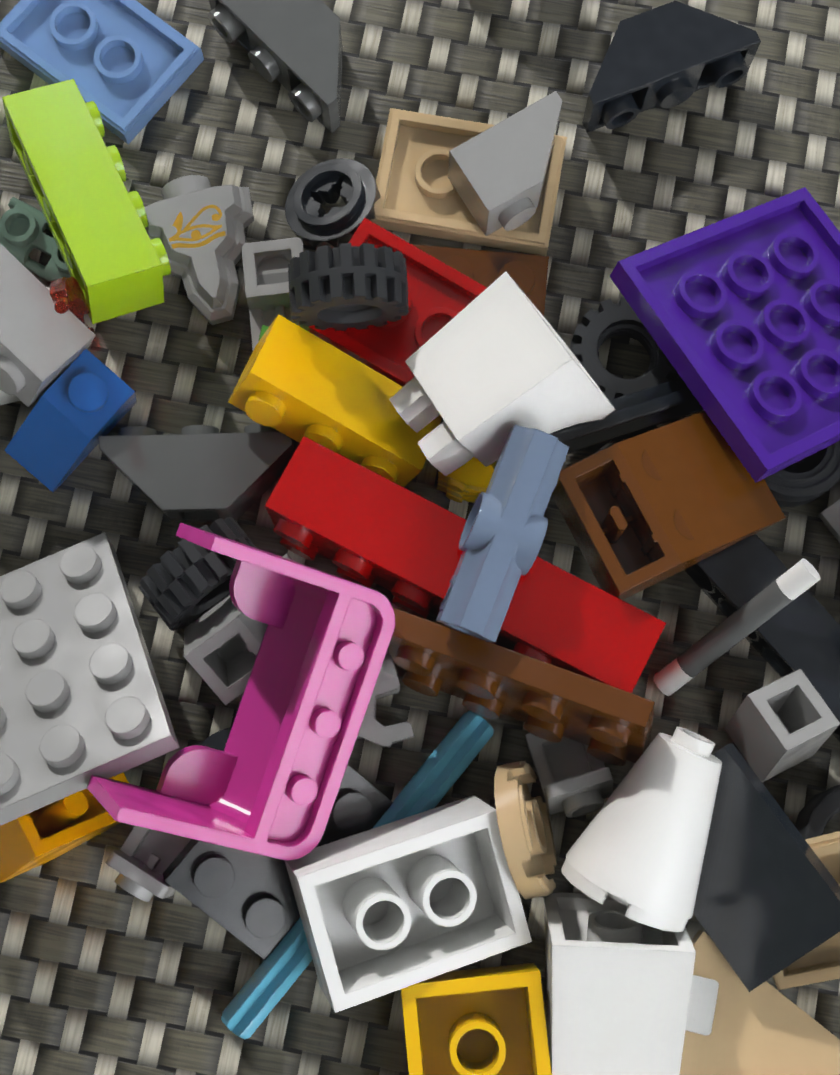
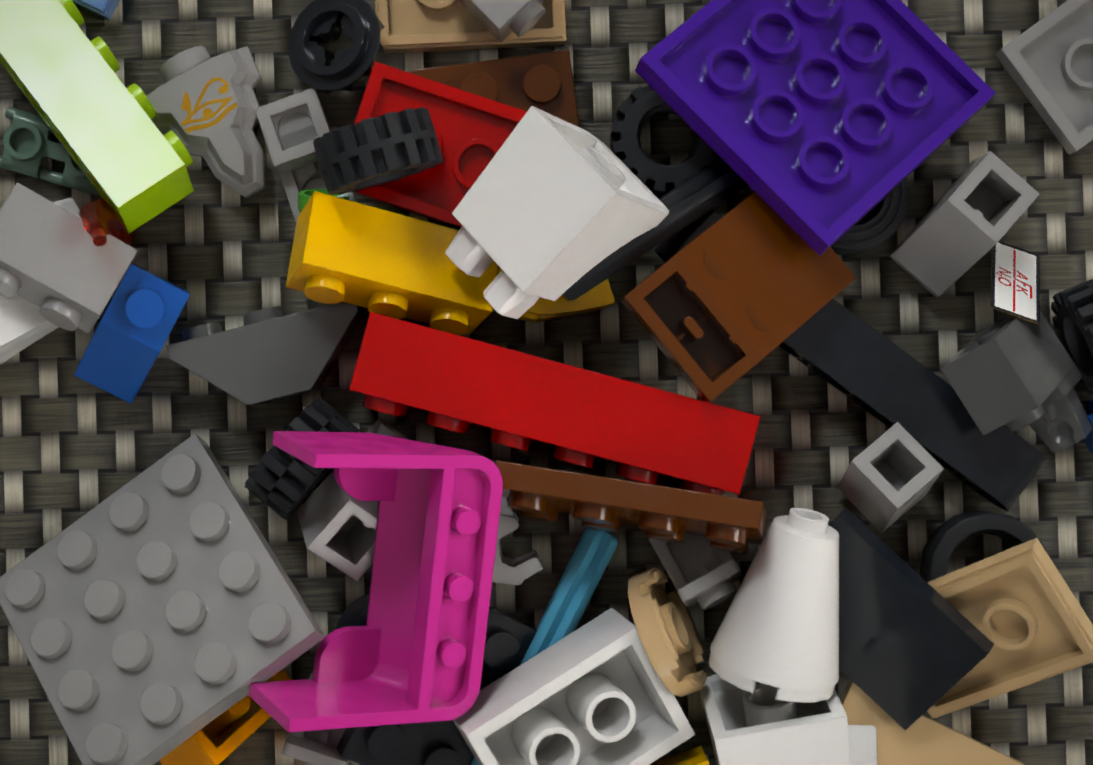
camera: 15 degrees left, 10 degrees up
sand blue piece [436,424,569,642] -> none
dark grey bar [653,558,821,696] -> none

